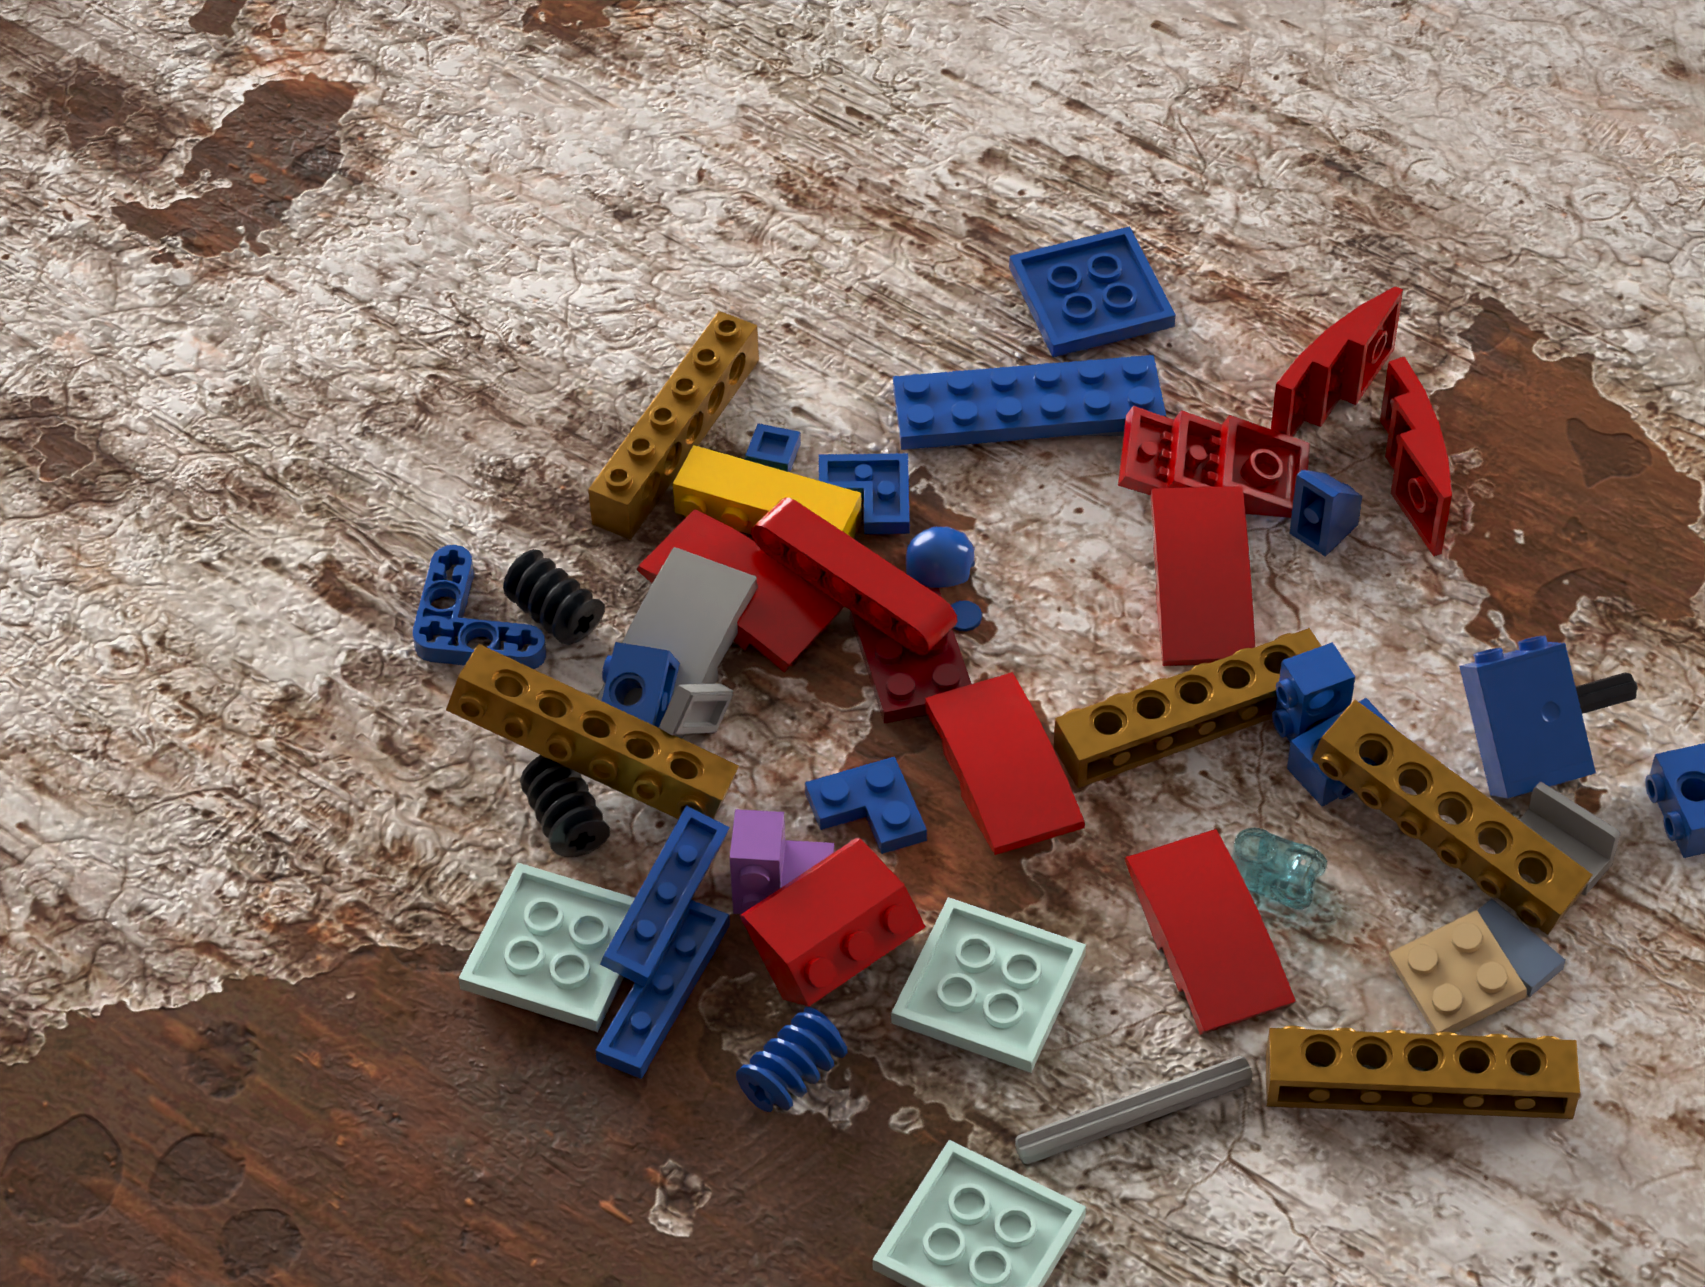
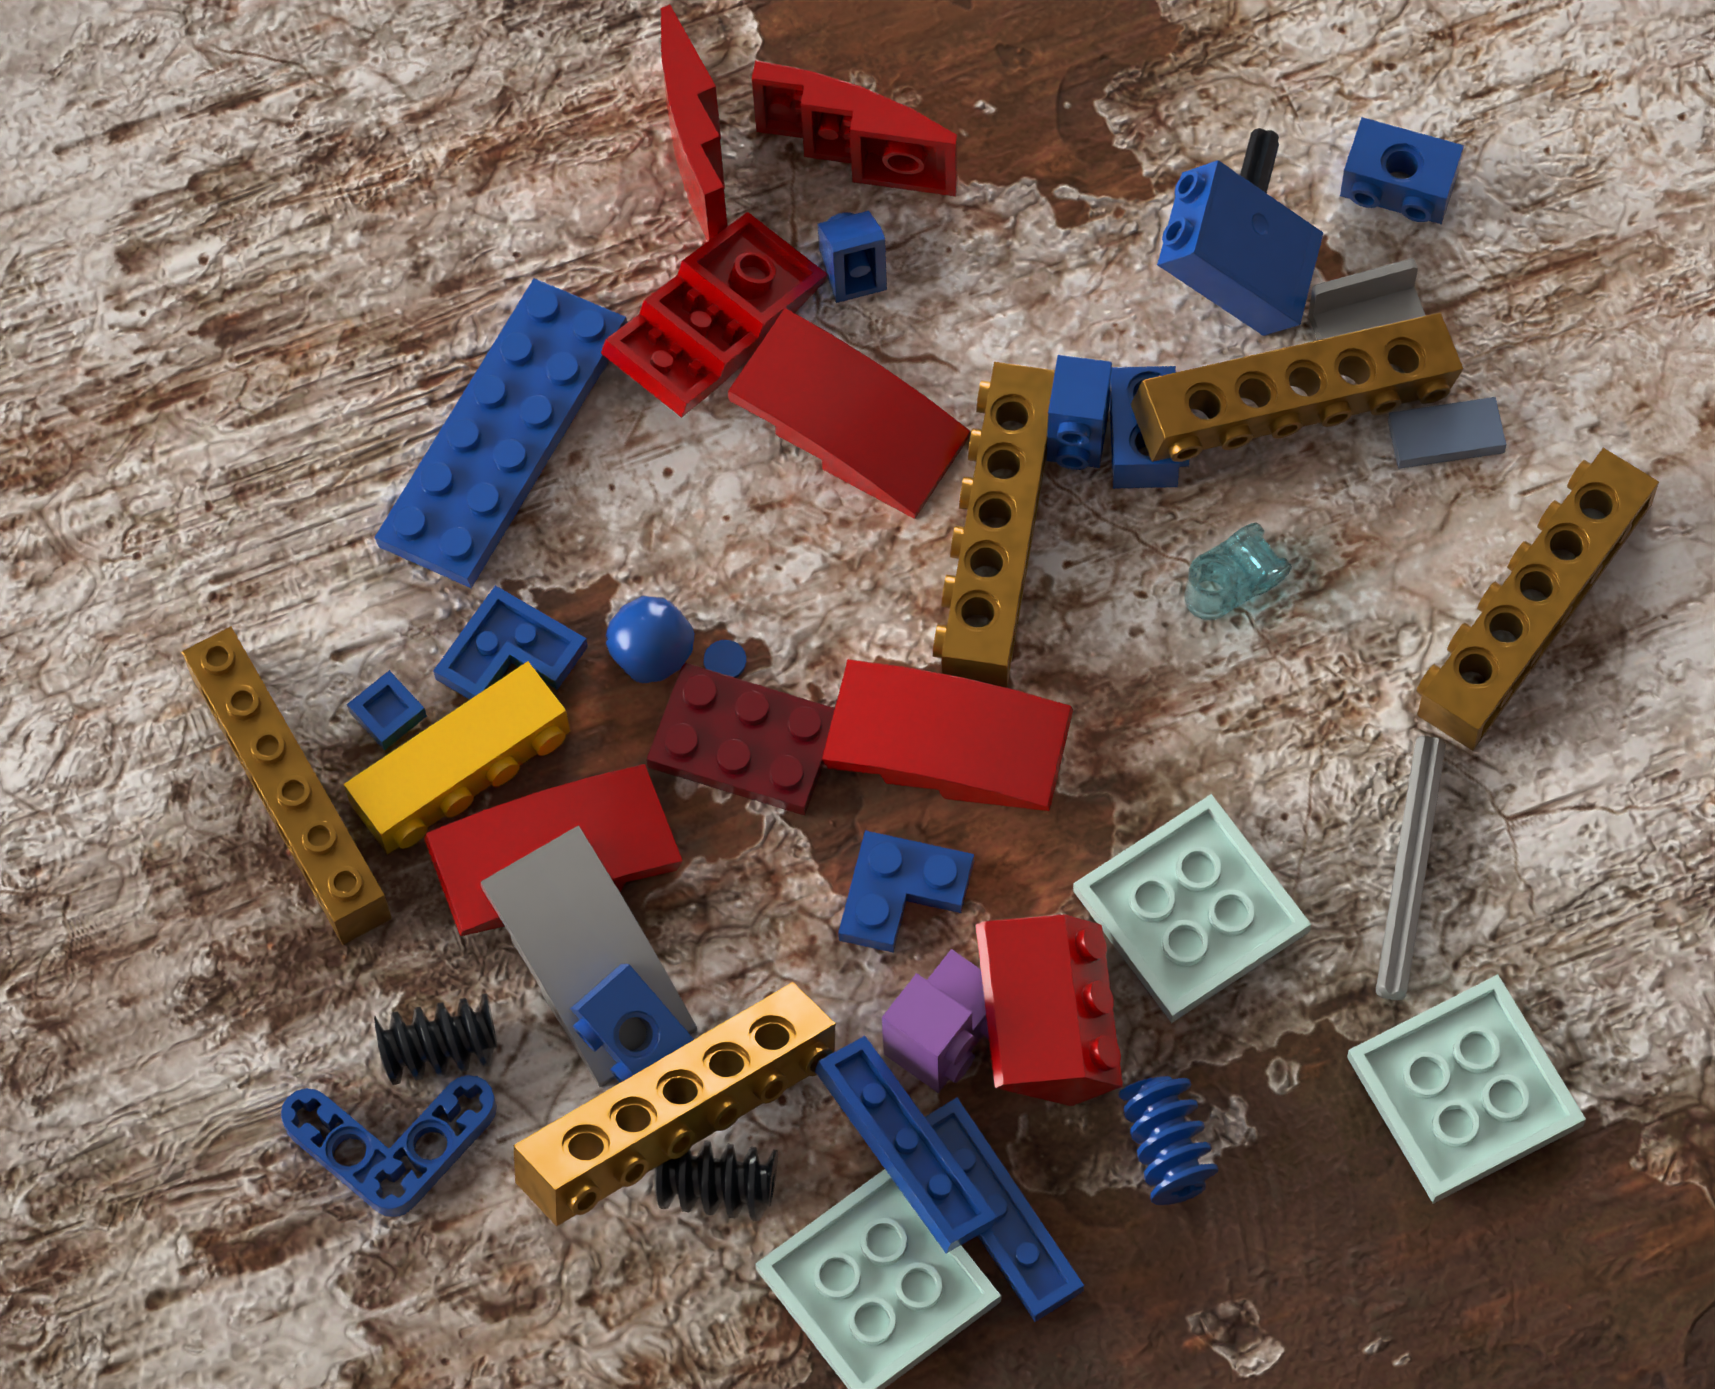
camera: 55 degrees left, 15 degrees up
light grey tile [659,683,733,735] -> none
red beam [751,497,958,656] -> none
blue plate [1009,226,1176,357] -> none
red slope [1124,829,1296,1035] -> none
tan plate [1389,910,1527,1034] -> none

